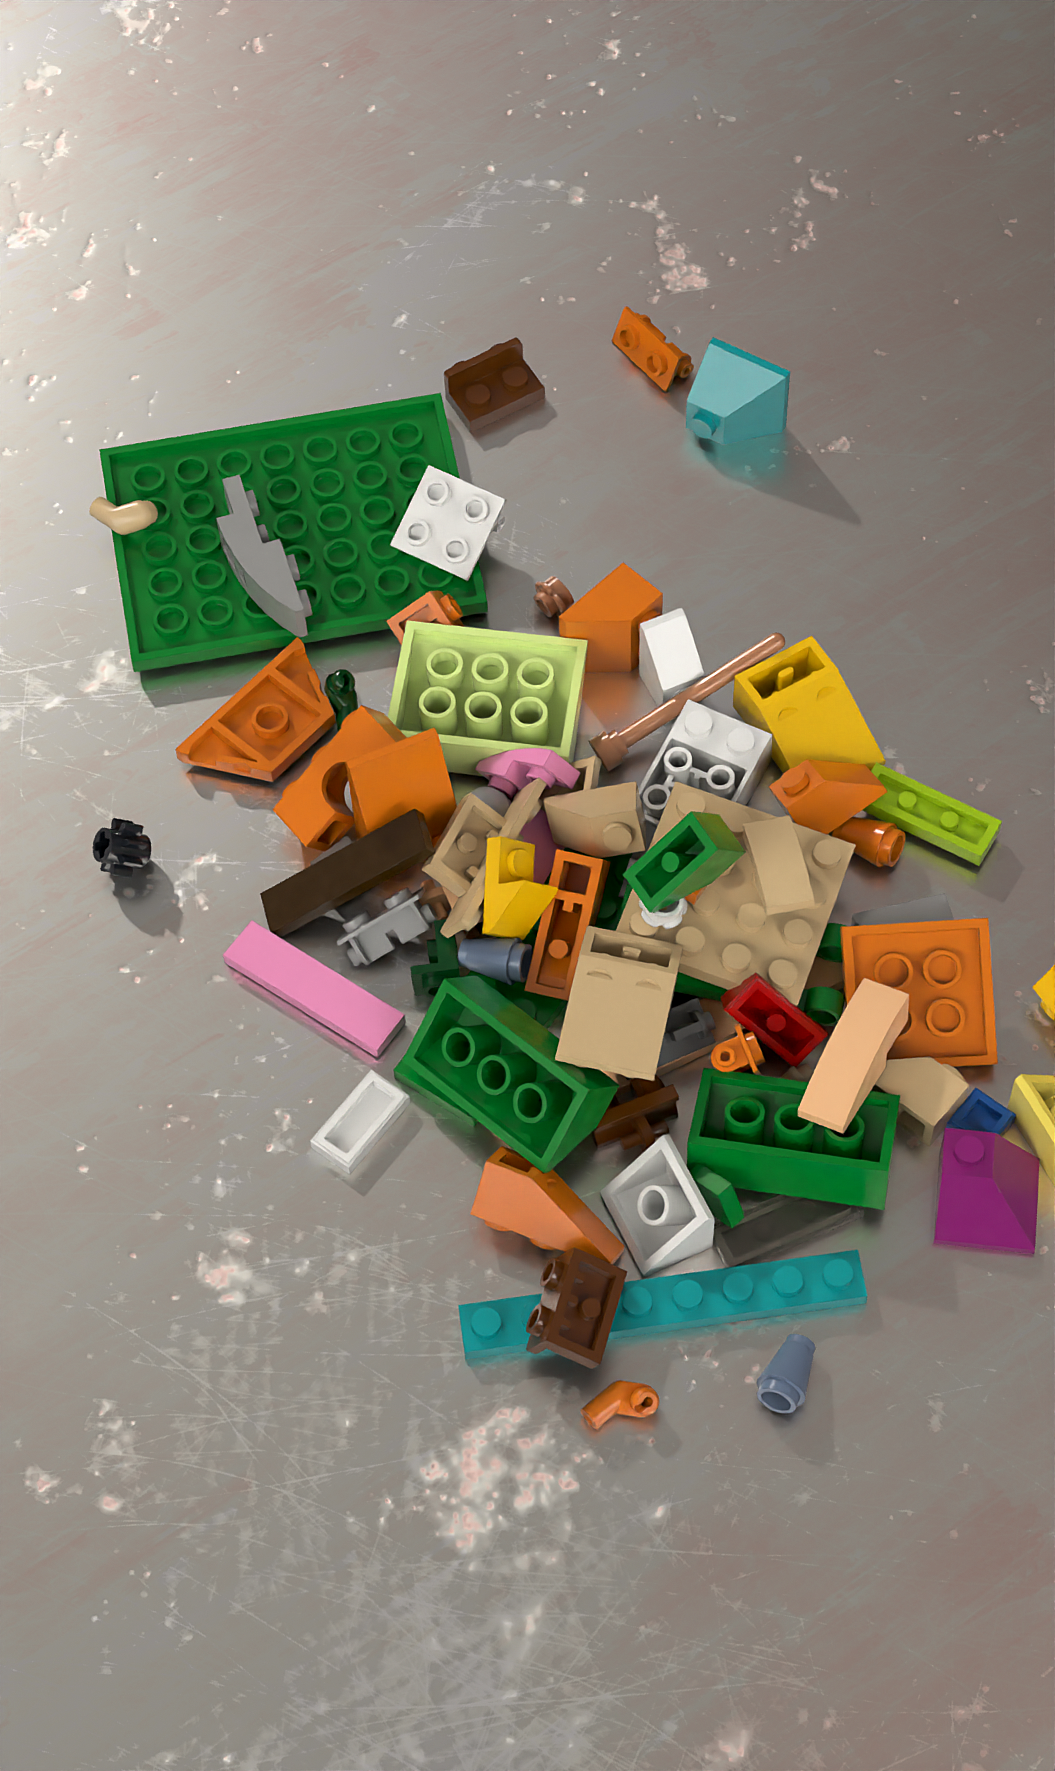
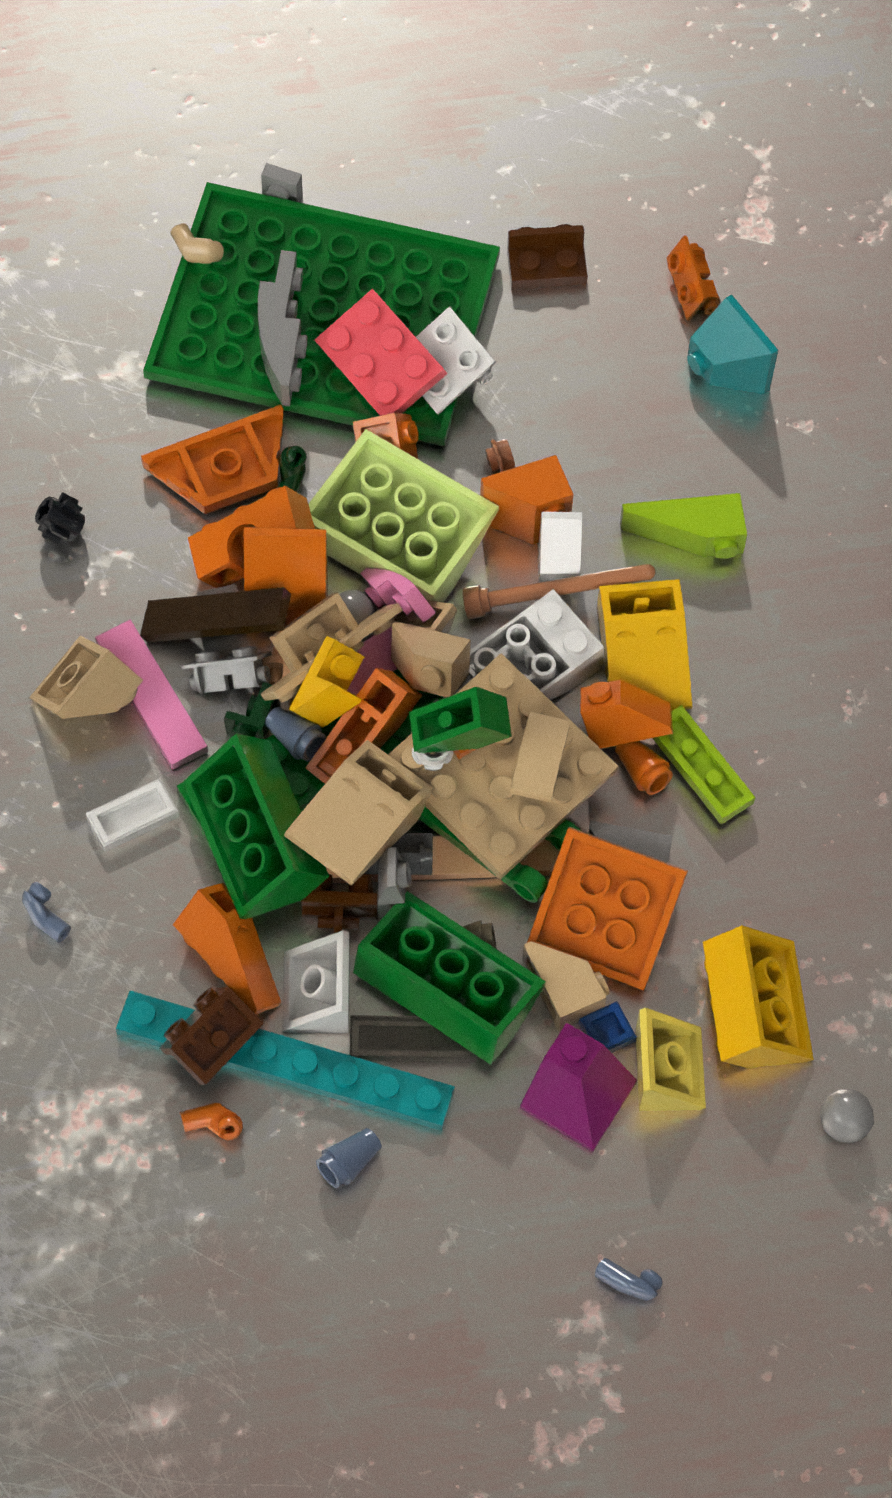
camera: 20 degrees right, 5 degrees up
green tile [689,1163,744,1228] -> none
orange hinge [711,1024,766,1075] -> none
red slope [721,973,828,1067] -> none
light nougat slope [798,978,909,1134] -> none
none -> sand blue arm [22,882,71,943]
none -> tan slope [29,635,143,719]
none -> light grey plate [261,163,303,202]
none -> coral plate [315,288,447,416]
none -> light grey slope [378,847,412,920]
none -> lime slope [620,493,747,559]

